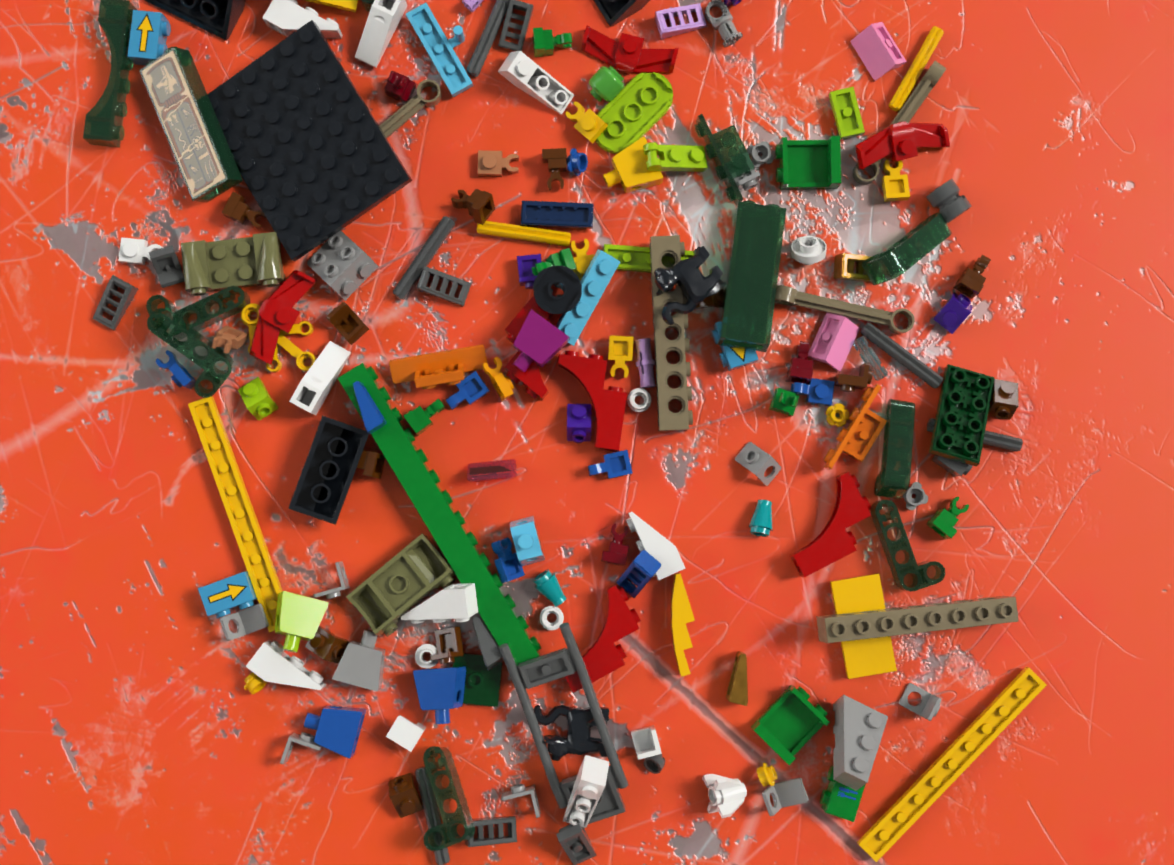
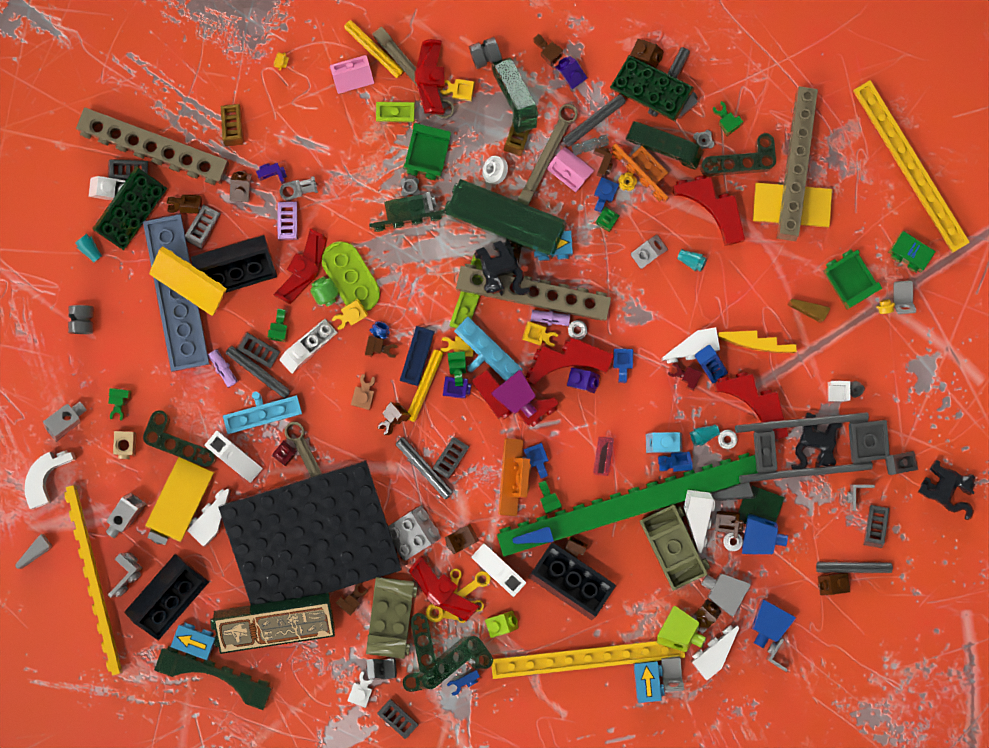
camera: 80 degrees left, 0 degrees up
nougat plate [211,326,248,353] -> none
yellow plate [244,672,267,694] -> none
light grey bracket [313,561,350,599] -> none
white panel [386,715,426,752] -> none
beam [423,746,475,851] -> none
light orange plate [483,357,514,402] -> none
black plate [533,266,582,314] -> none
white slope [563,755,609,828] -> none
yellow torso [603,136,664,193] -> none
lime plate [643,142,708,172] -> none
white brick [702,774,747,818] -> none
dark red piece [786,341,813,385] -> none
light grey wedge [833,695,888,791] -> none
light grey bracket [899,683,942,721] -> none

